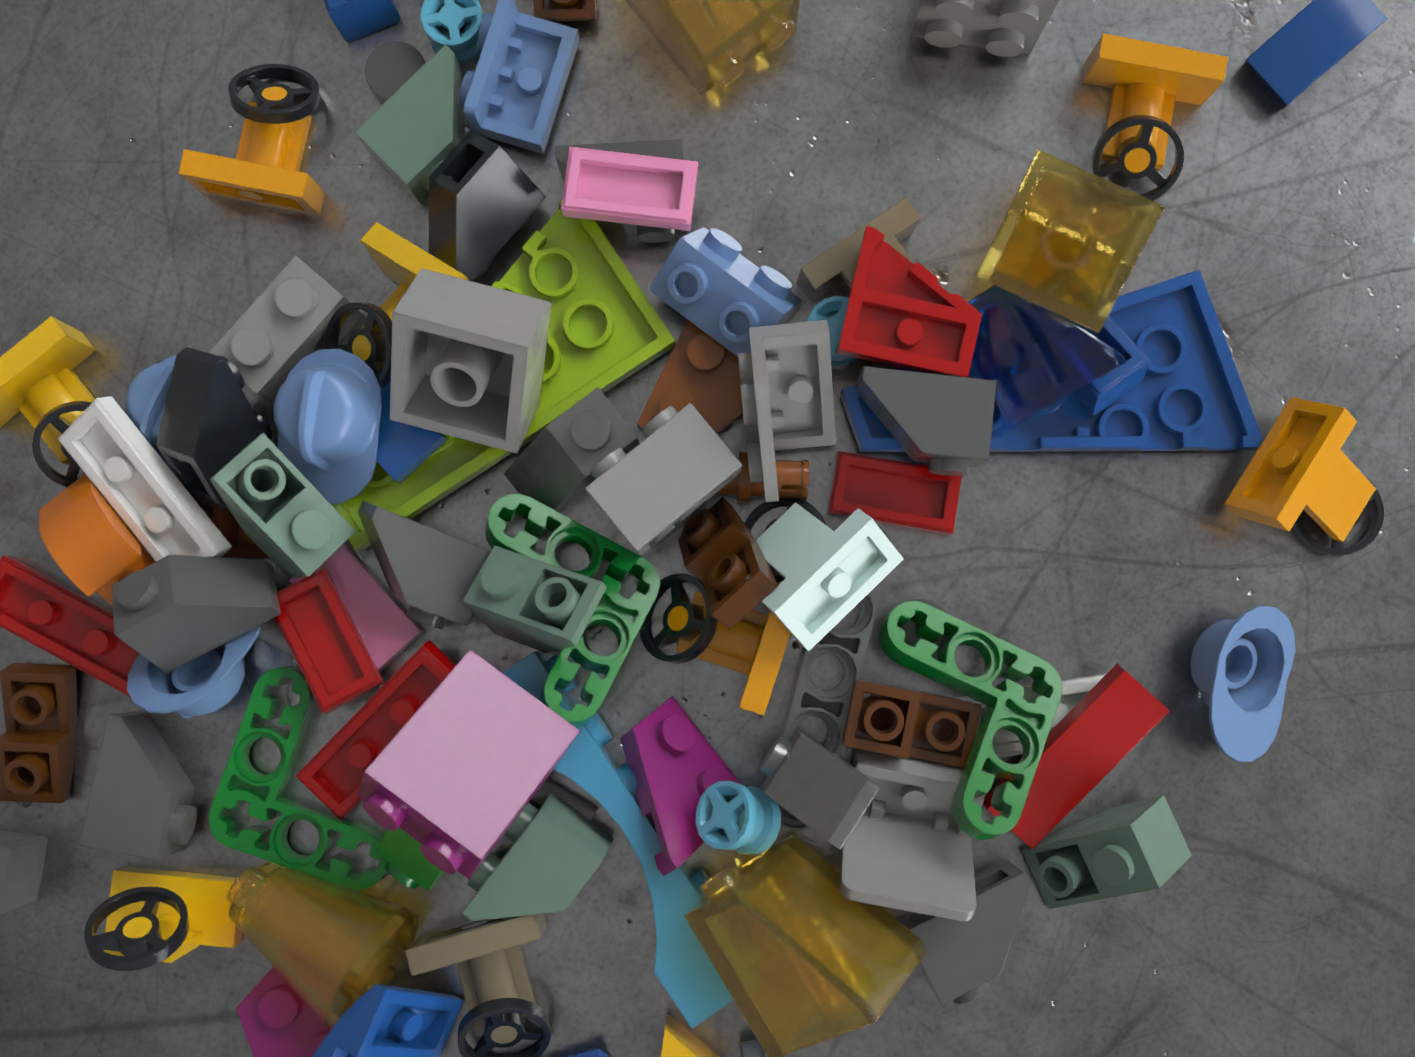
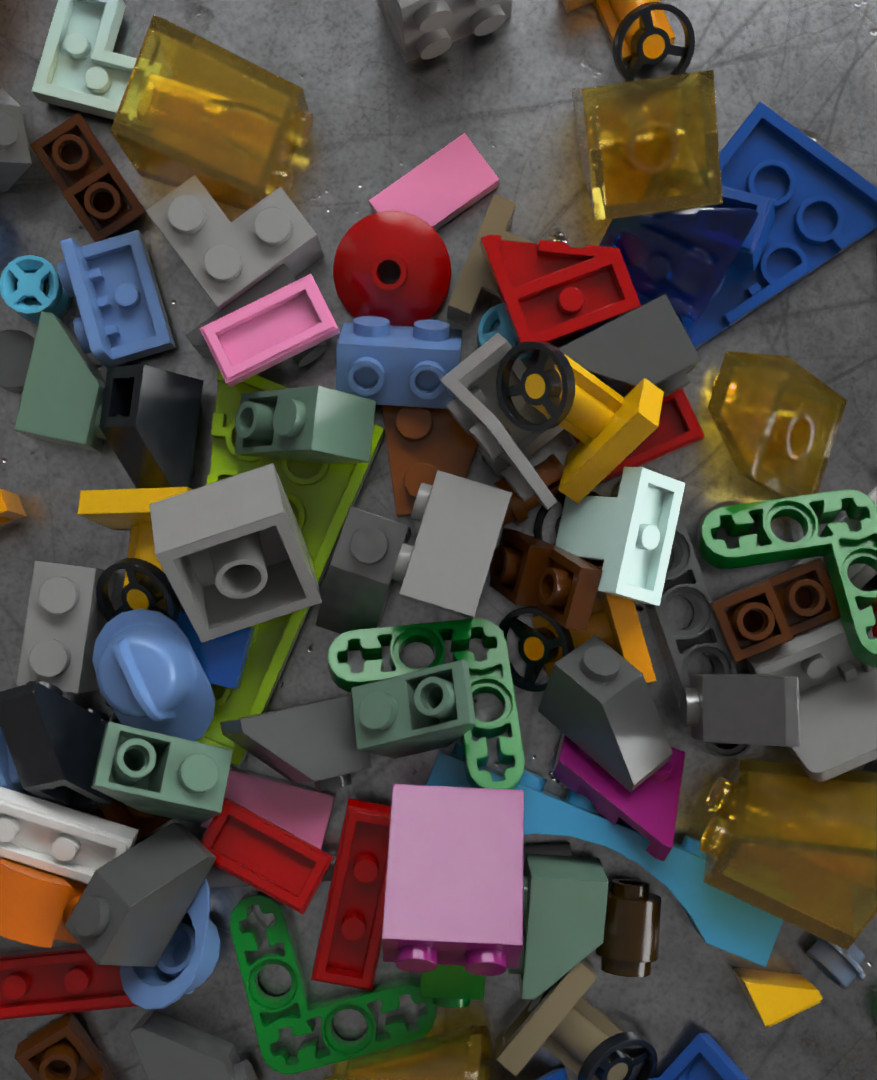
camera: 30 degrees left, 0 degrees up
medium azure wheel [695,781,781,854] -> none
none -> light grey brick [145,175,324,311]
none -> sand green slope [235,385,376,464]
none -> red dish [333,211,452,327]
none -> bright pink tile [369,133,499,230]
none -> yellow piece [496,341,664,504]
none -> dark grey slope [538,635,673,792]
none -> dark brown brick [595,879,661,977]
none -> clear yellow slope [708,351,847,498]

